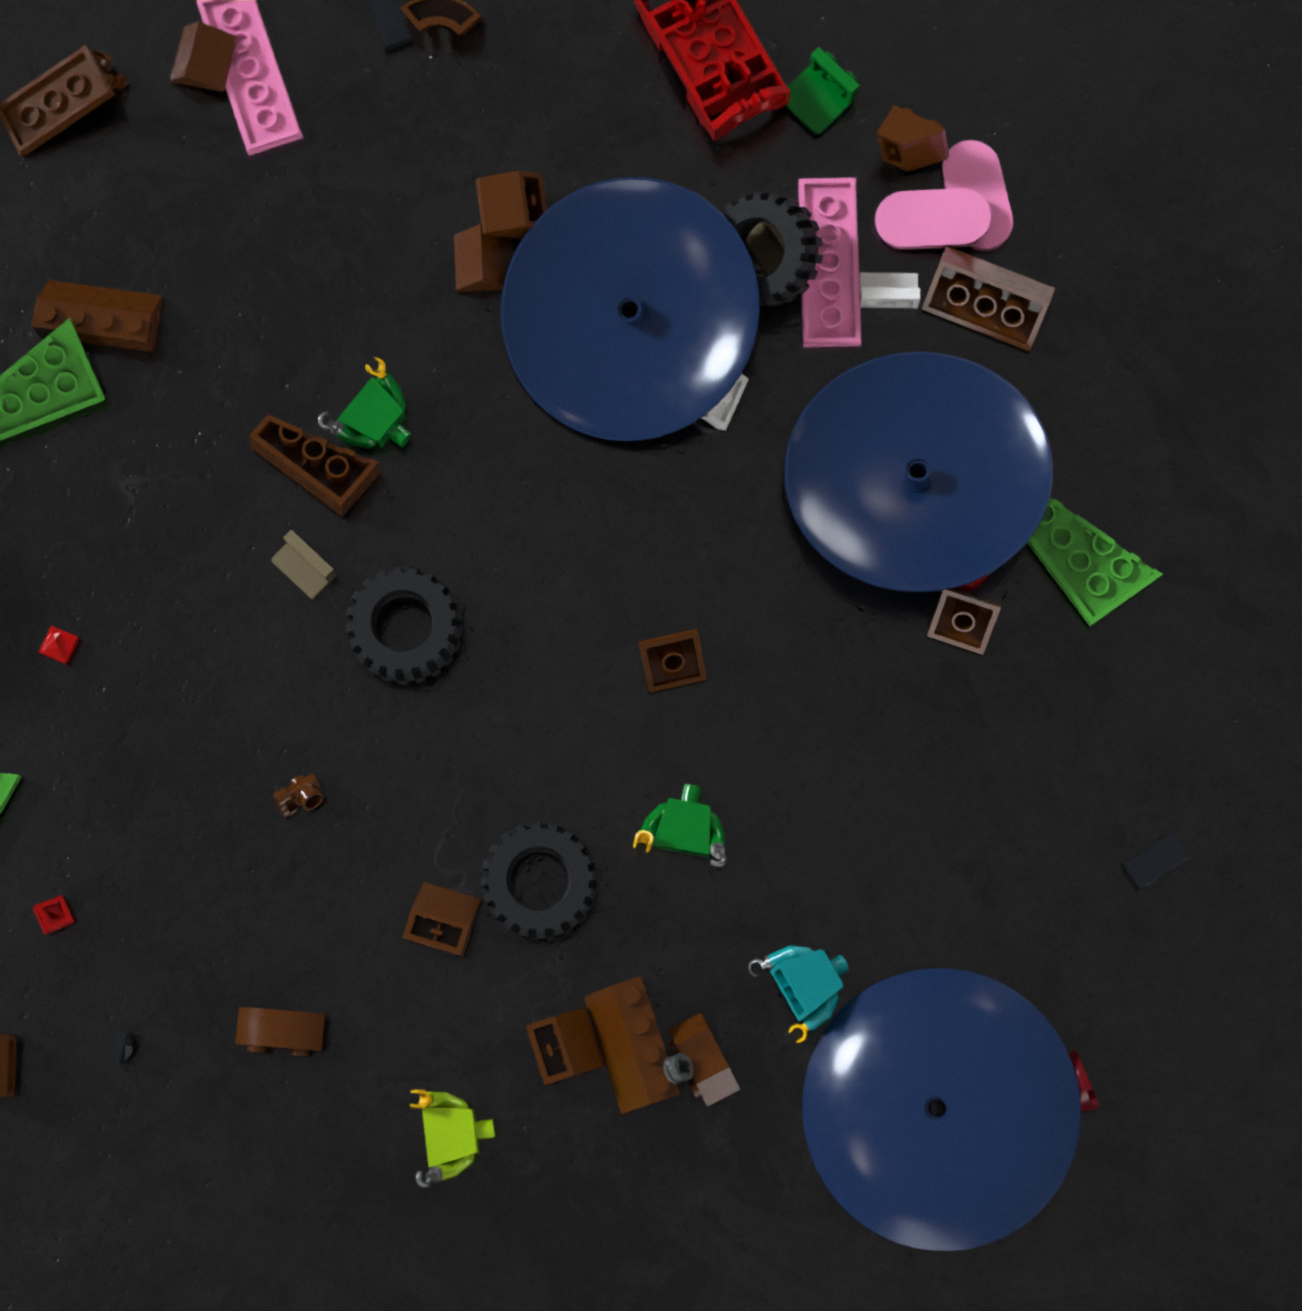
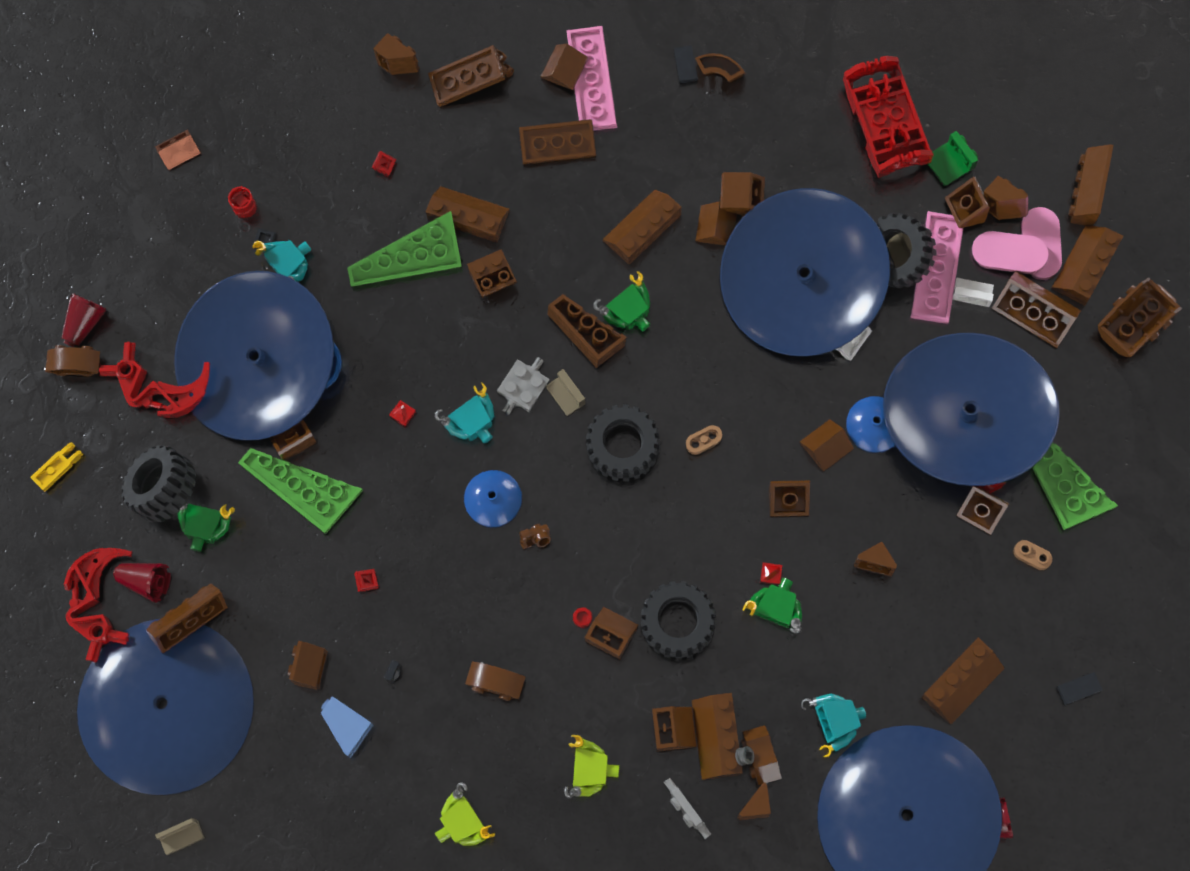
camera: 15 degrees right, 5 degrees down
none -> medium blue slope [321,696,373,758]
none -> teal torso [435,383,494,444]
none -> lime torso [435,782,495,846]
none -> blue dish [464,470,522,527]
none -> reddish brown slope [467,249,517,298]
none -> light grey plate [497,357,550,415]
none -> reddish brown tile [519,119,596,165]
none -> red tile [573,607,593,628]
none -> reddish brown slope [603,190,681,265]
none -> light grey plate [664,778,711,839]
none -> medium nougat plate [686,425,722,455]
none -> reddish brown slope [737,782,771,820]
none -> red tile [760,563,782,585]
none -> reddish brown slope [800,419,854,472]
none -> blue dish [846,396,895,453]
none -> reddish brown slope [854,542,897,577]
none -> reddish brown slope [921,637,1005,725]
none -> reddish brown slope [945,177,990,228]
none -> medium nougat plate [1014,540,1052,570]
none -> reddish brown slope [1051,226,1123,306]
none -> reddish brown slope [1069,144,1114,226]
none -> reddish brown slope [1098,278,1182,357]

